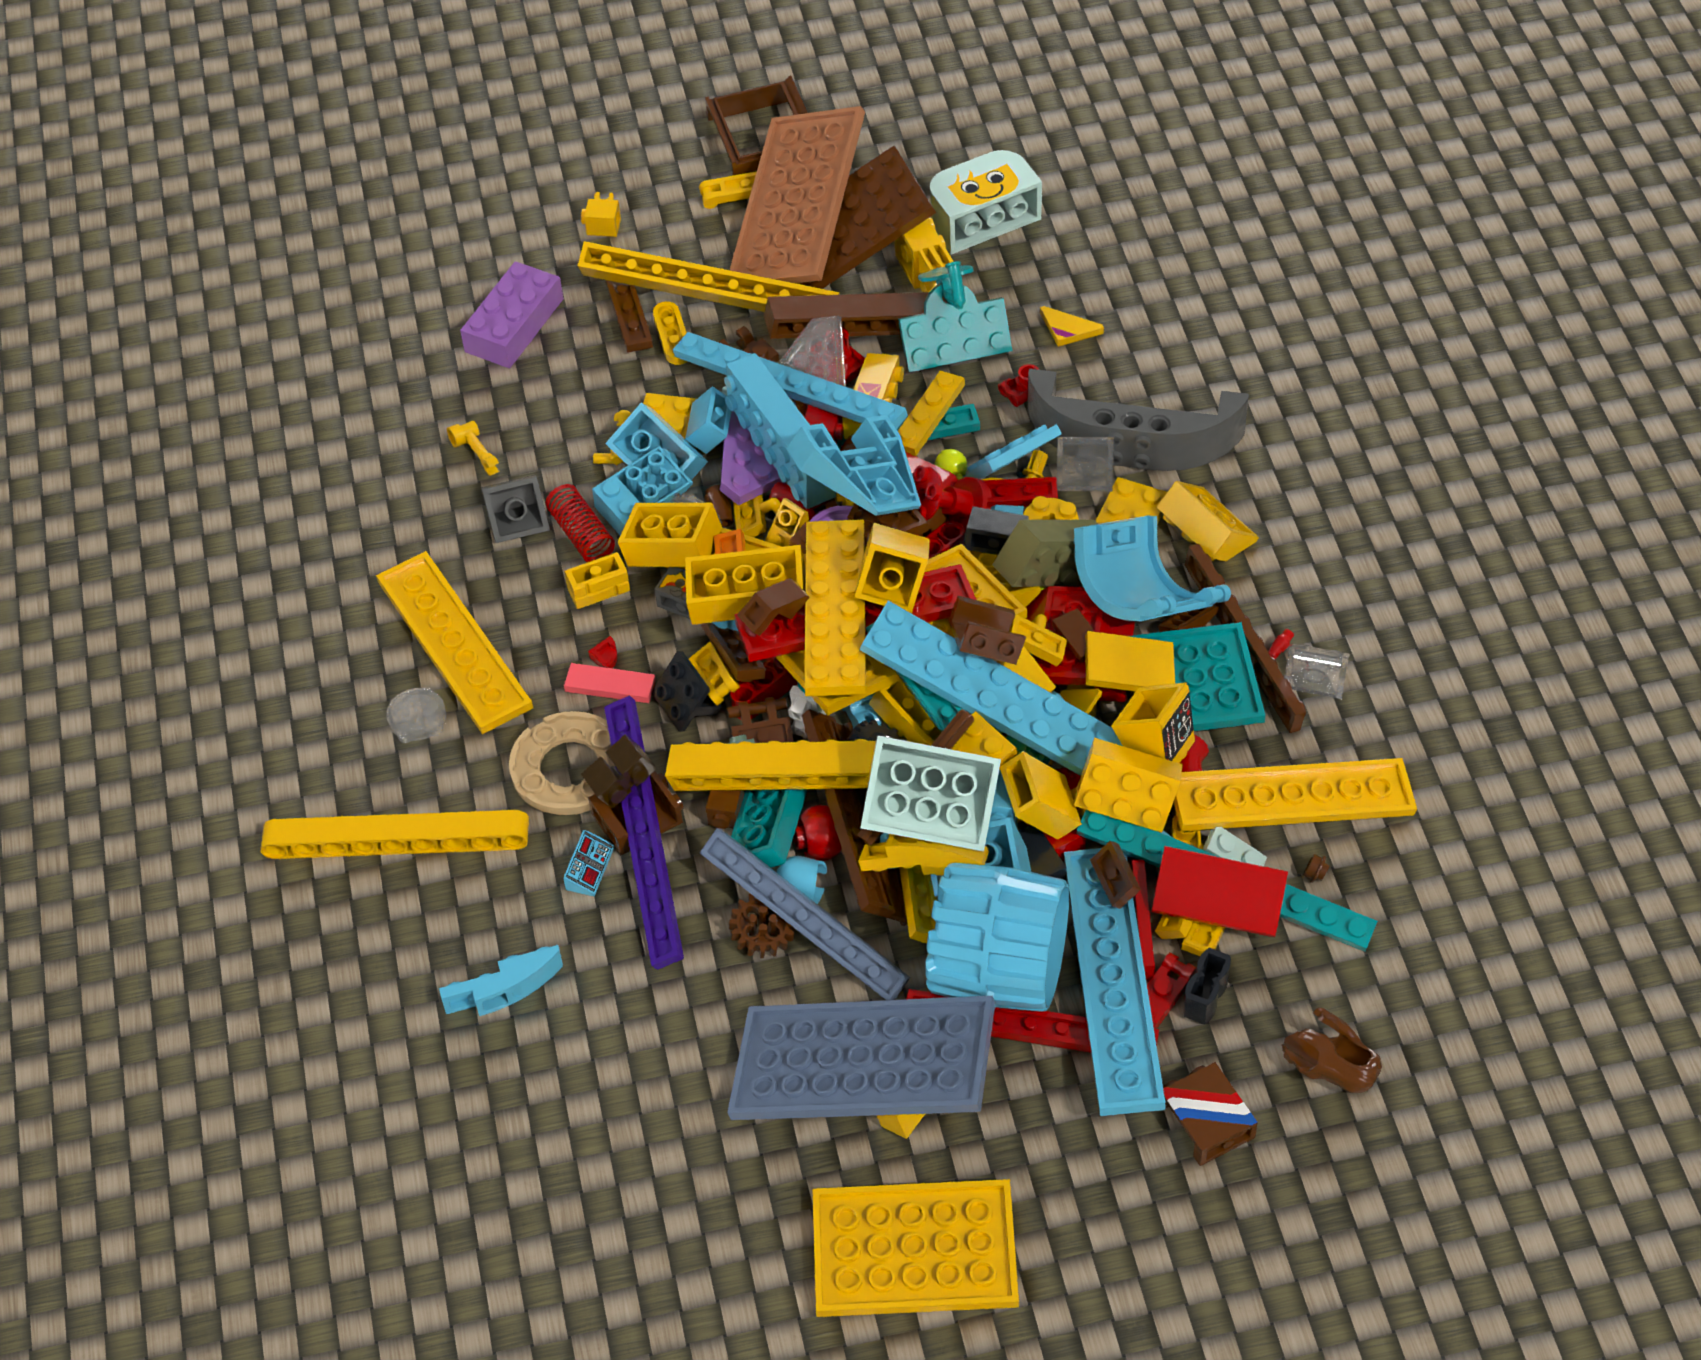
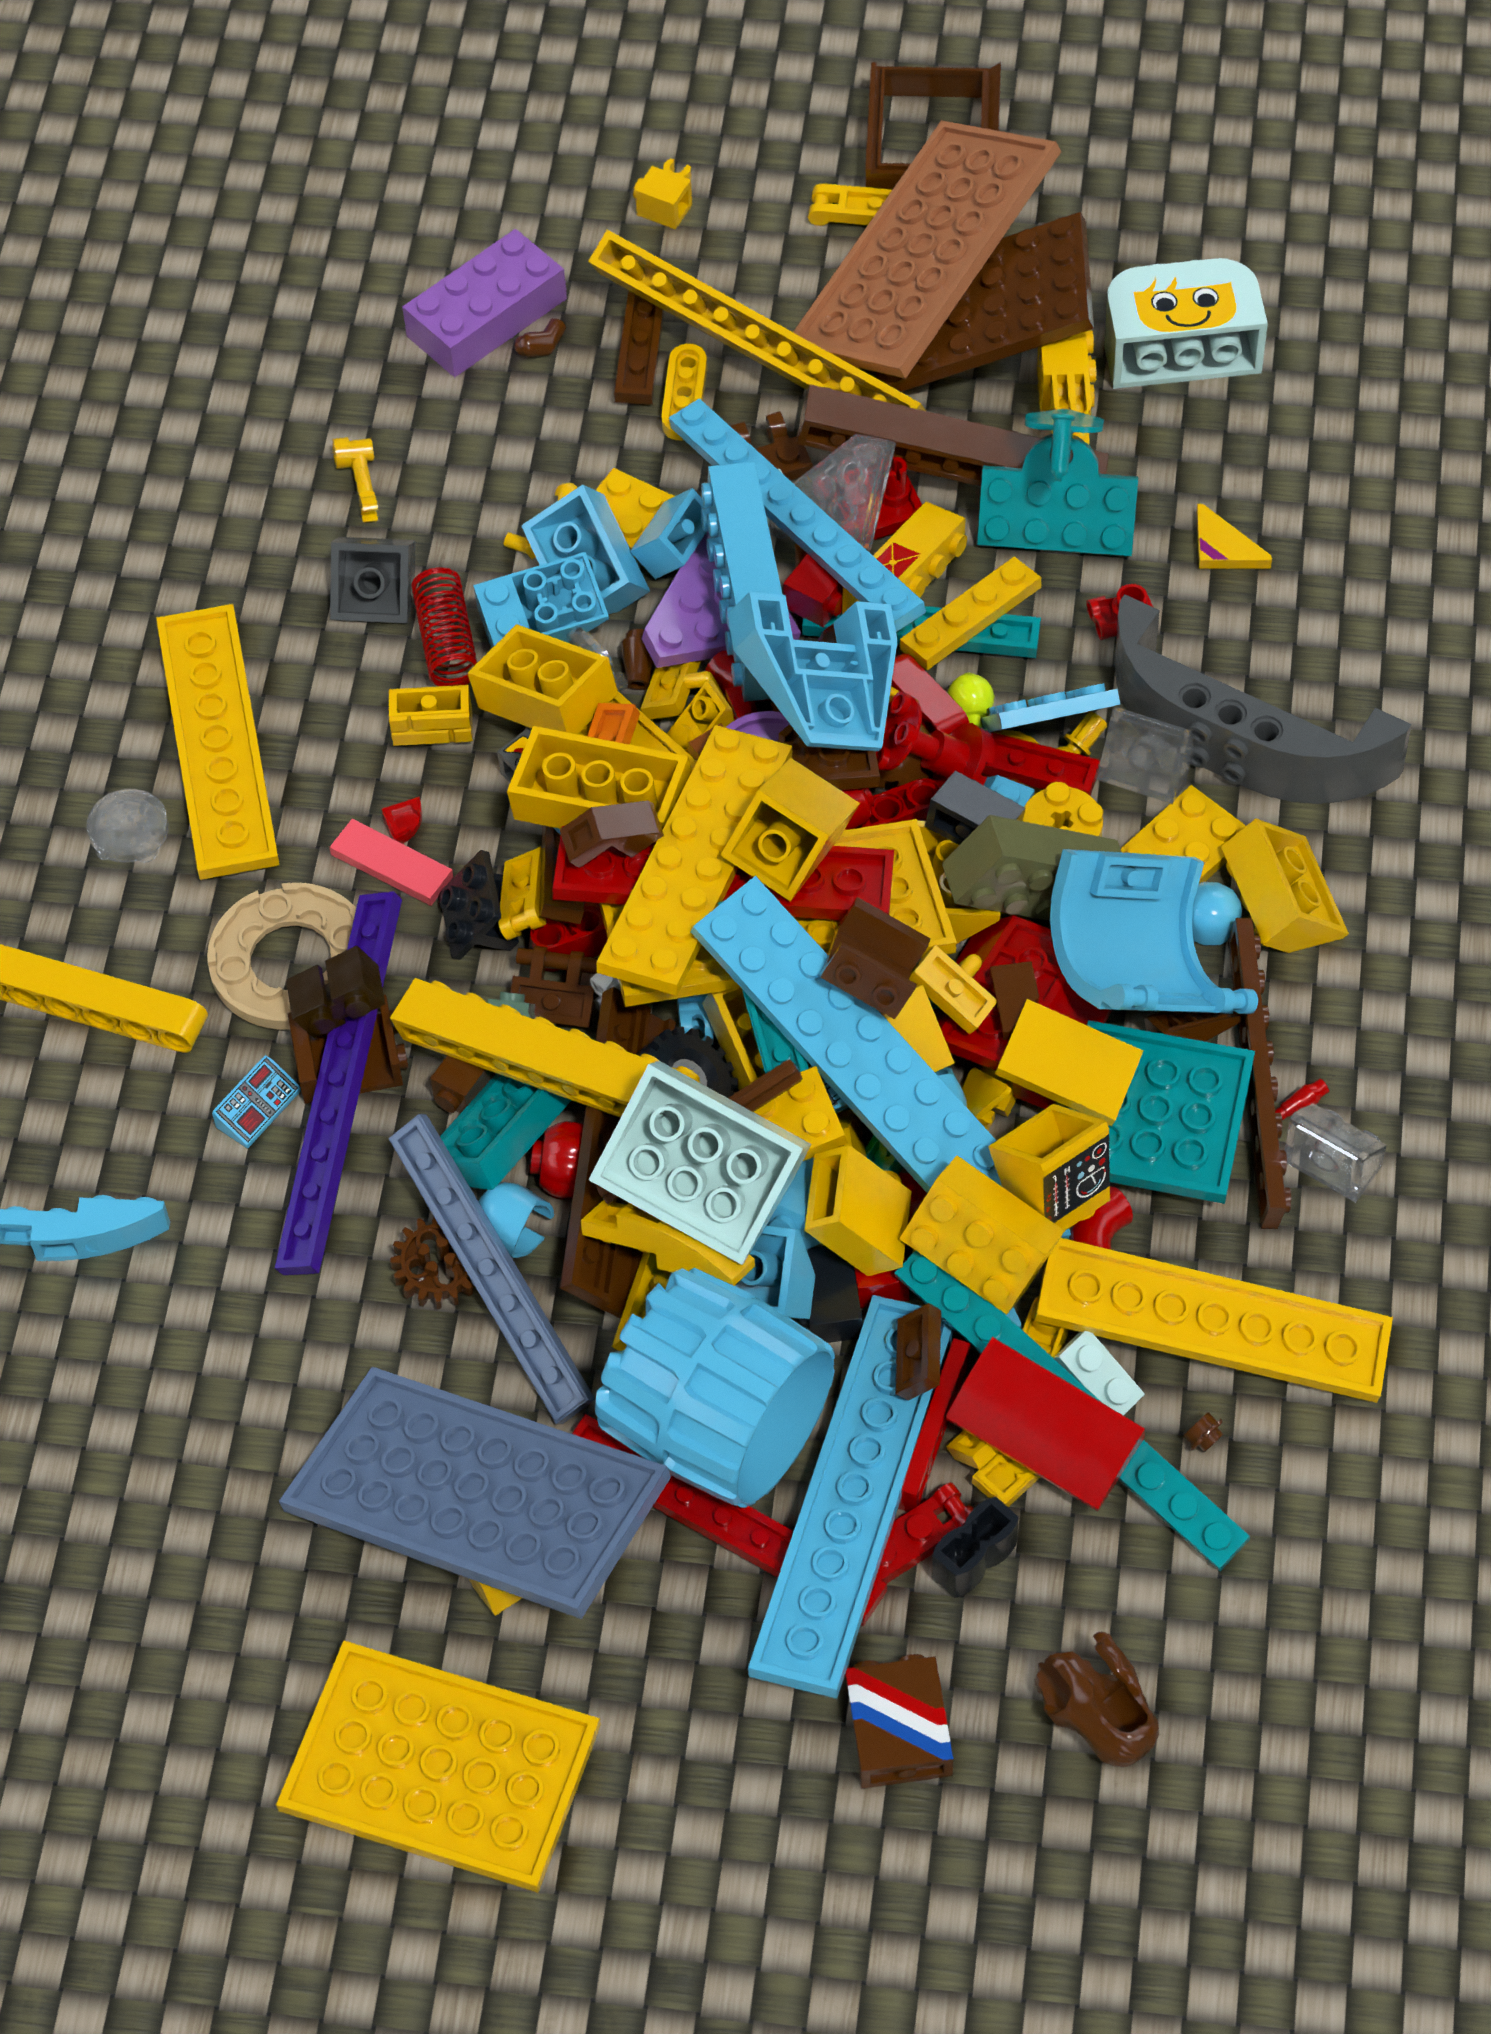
camera: 20 degrees right, 5 degrees up
none -> reddish brown arm [514,318,566,357]
none -> medium azure hair [1192,882,1242,945]

